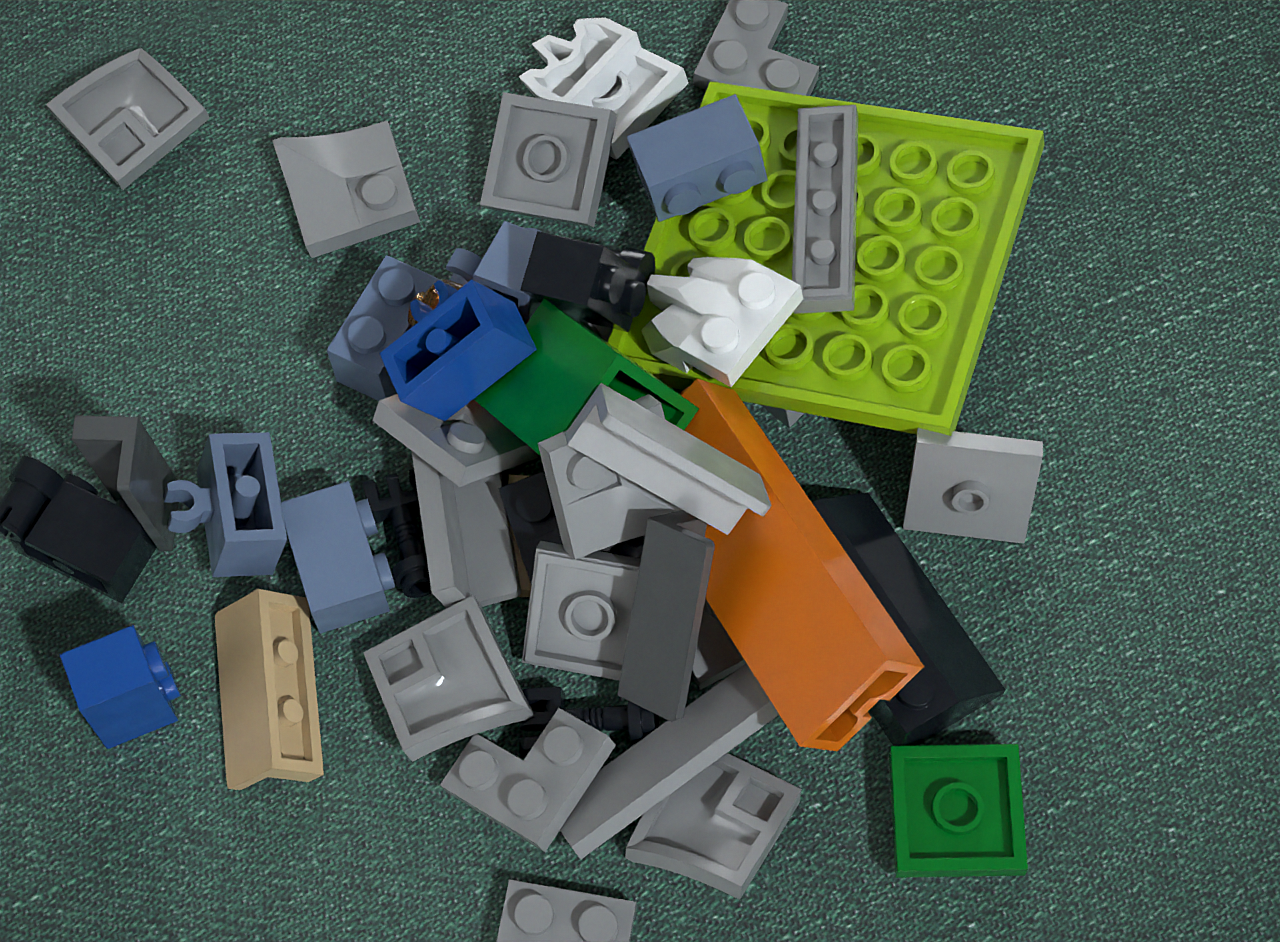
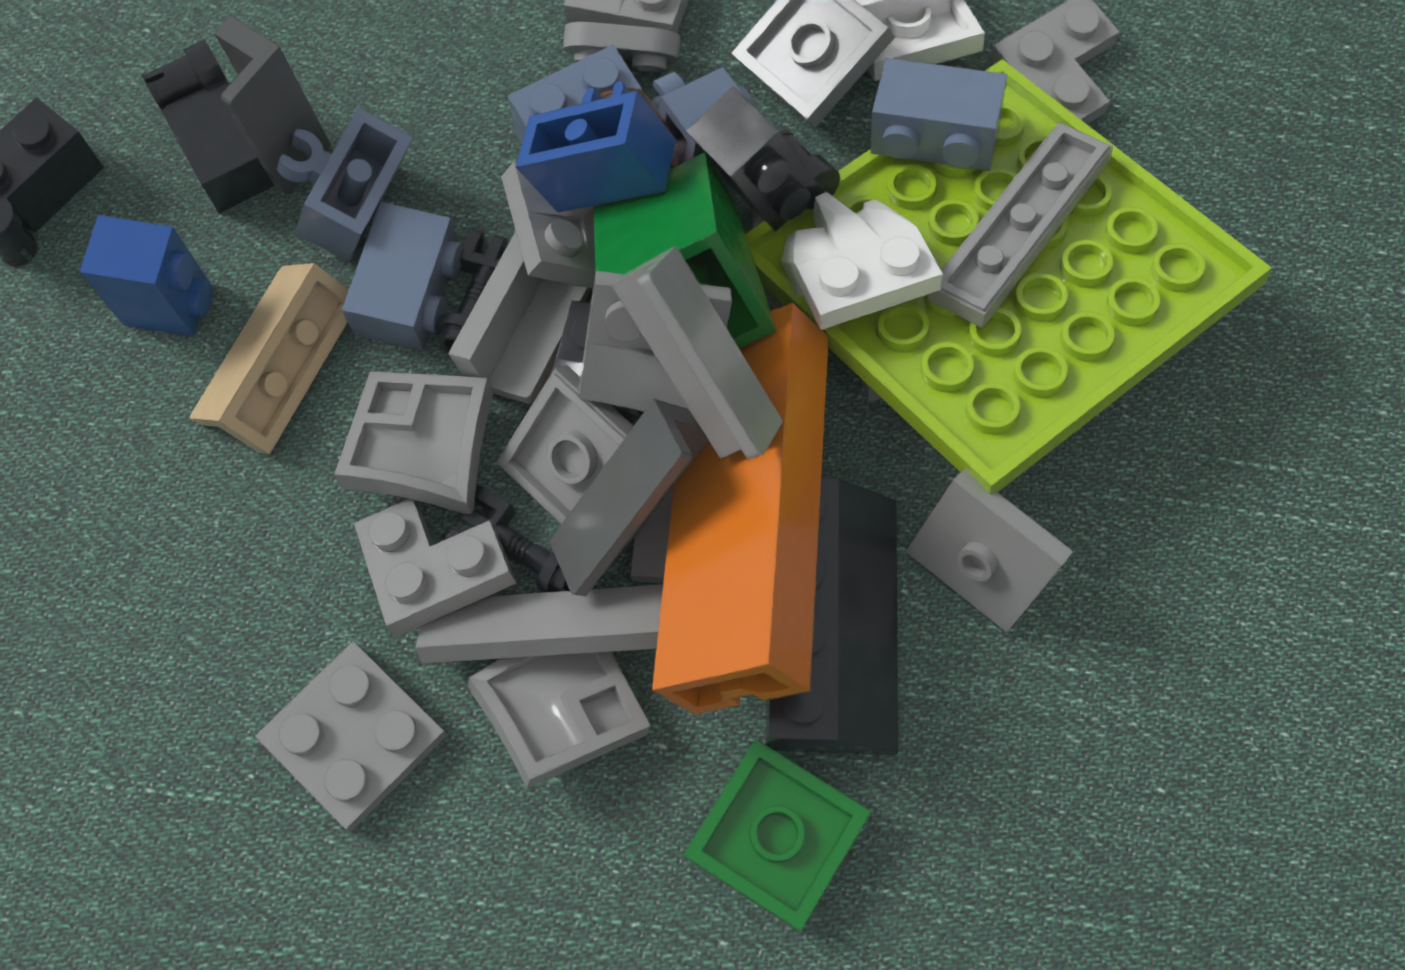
camera: 30 degrees right, 5 degrees up
none -> light grey plate [563,22,681,73]

